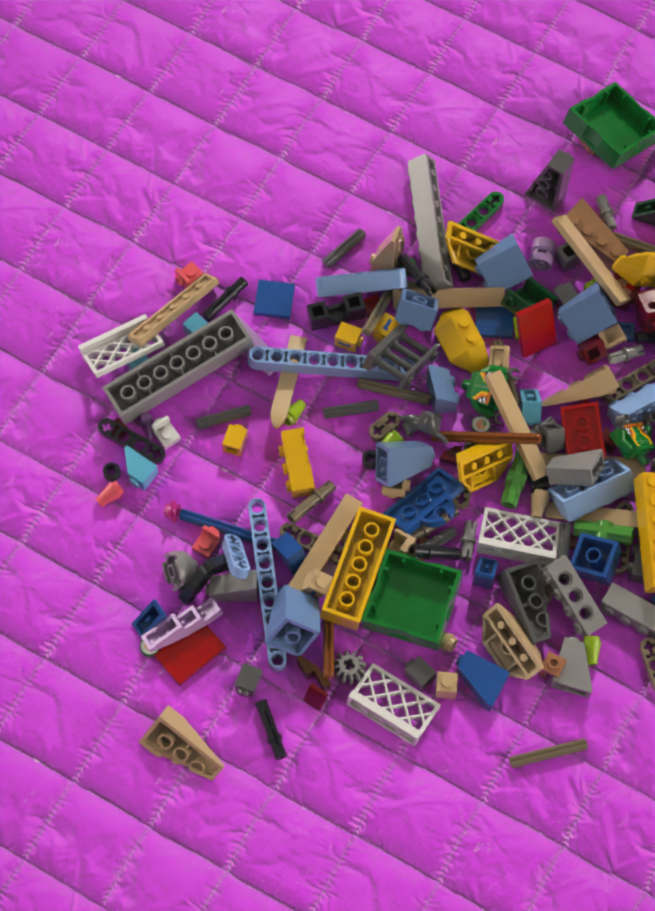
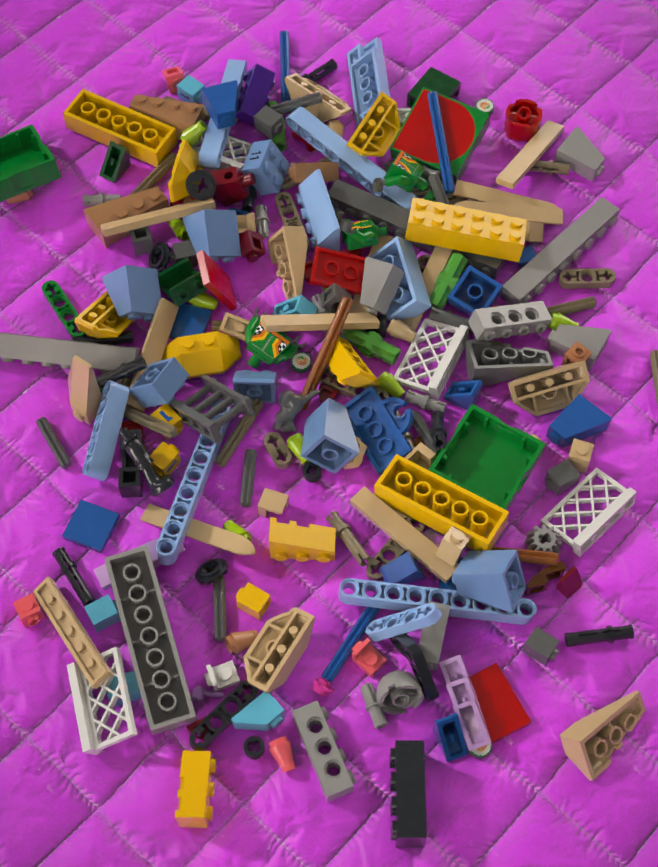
camera: 75 degrees left, 5 degrees down
dark grey wedge [524,149,575,212] -> none
lavender wheel [528,237,557,271] -> none
none -> black piece [119,427,175,496]
none -> black gear [149,242,172,273]
none -> yellow wedge [175,750,216,828]
none -> black gear [186,169,216,200]
none -> black gear [195,558,229,585]
none -> nougat cone [225,629,258,654]
none -> tan wedge [244,607,315,693]
none -> tan panel [257,488,289,517]
none -> light grey brick [292,700,356,802]
none -> light grey axle [360,683,388,729]
none -> lime cone [378,371,406,398]
none -> black brick [389,740,427,848]
none -> dark tan axle [546,296,597,316]

